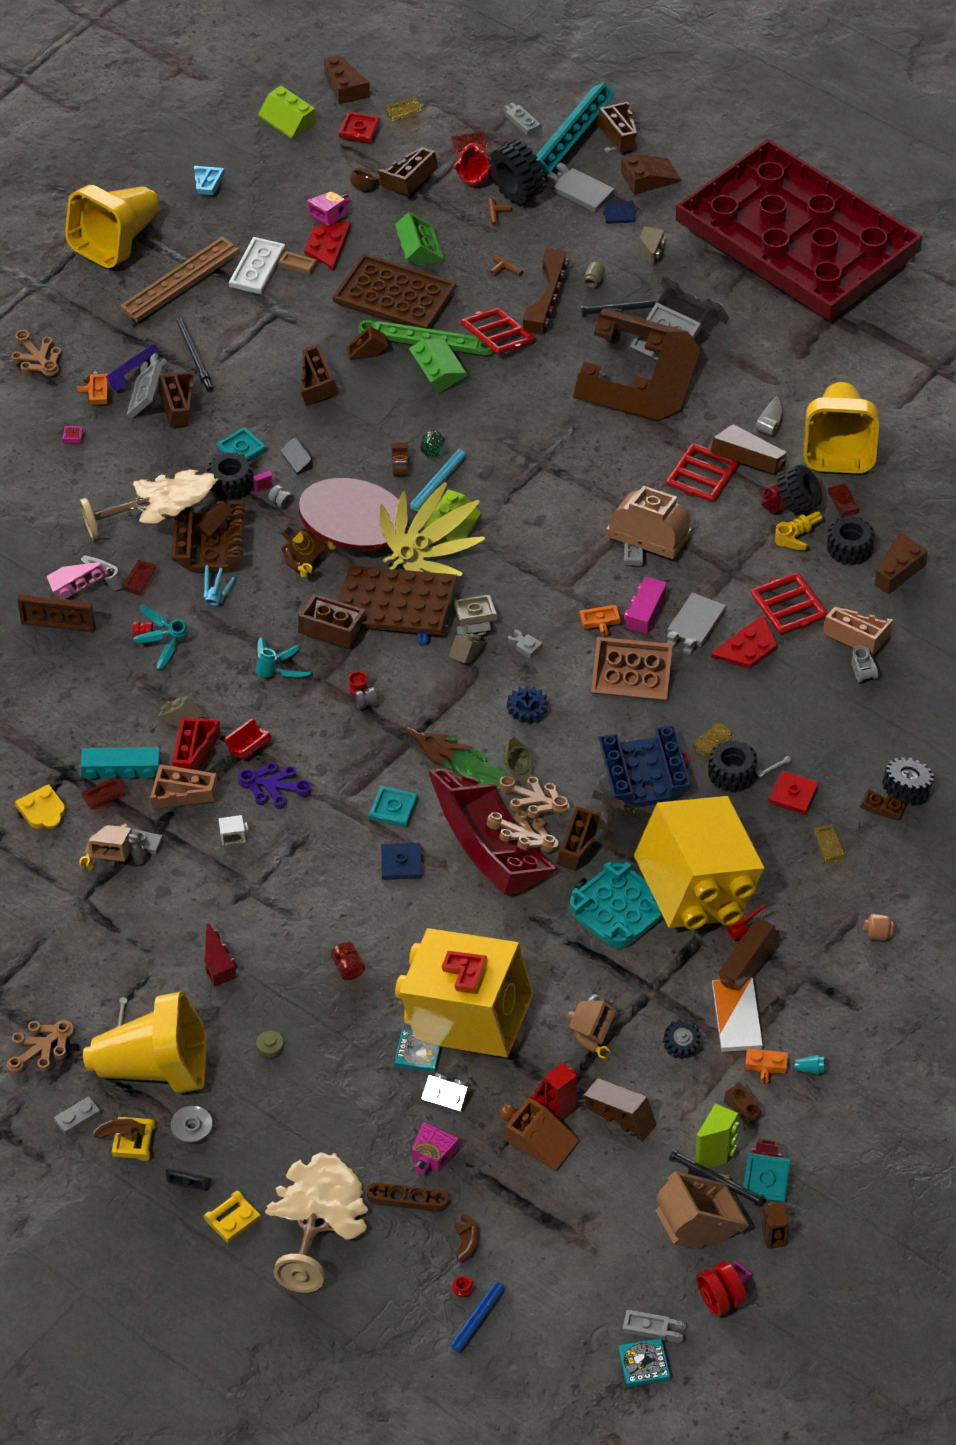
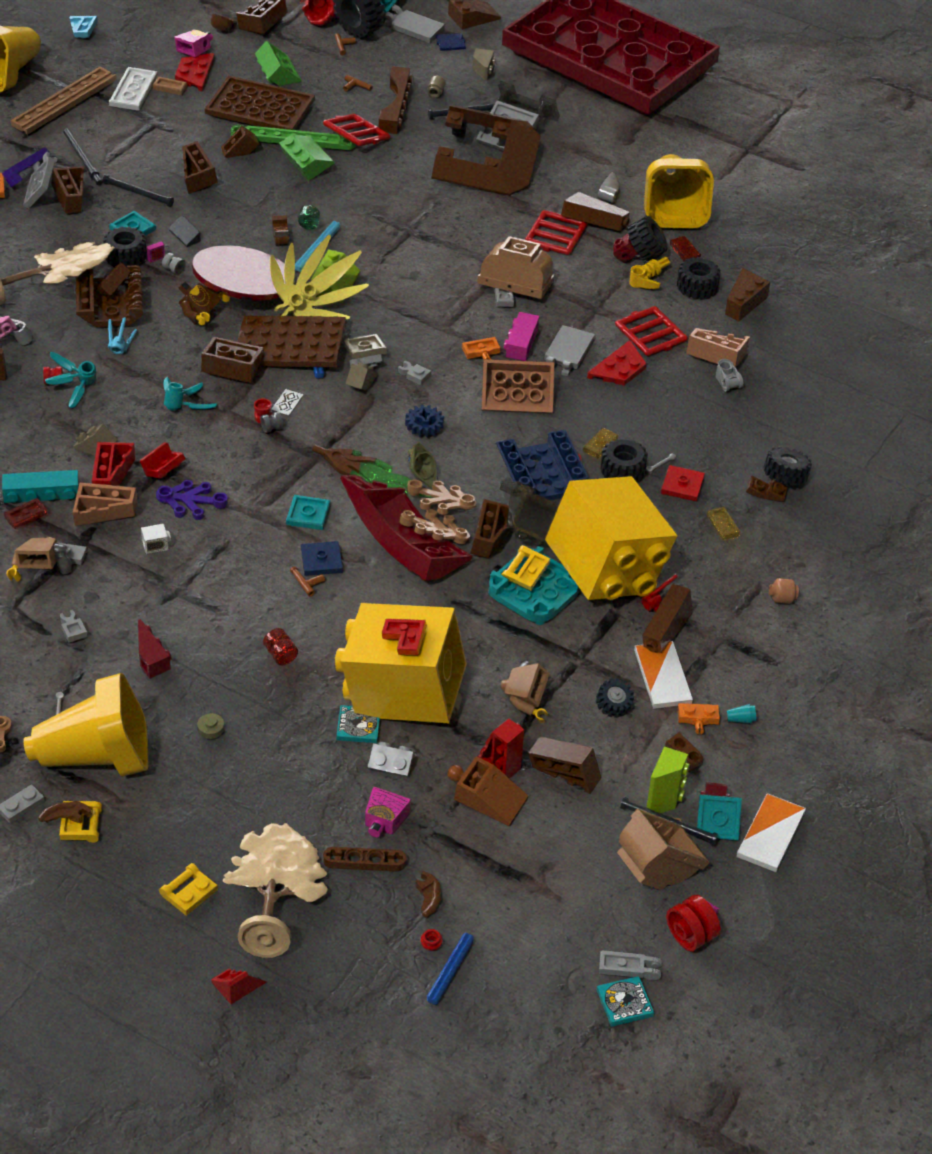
camera: 10 degrees left, 5 degrees down
clear red plate [122,560,156,595] -> none
black slope [165,1168,211,1191] -> none
light grey dish [171,1106,213,1143] -> none
reddish brown brick [762,1202,790,1249] -> none
none -> light grey plate [60,610,87,643]
none -> black bar [102,174,174,207]
none -> red slope [211,968,267,1005]
none -> white sticker [272,389,303,415]
none -> dark orange piece [290,566,325,597]
none -> yellow plate [501,546,550,591]
none -> tile [736,793,806,872]

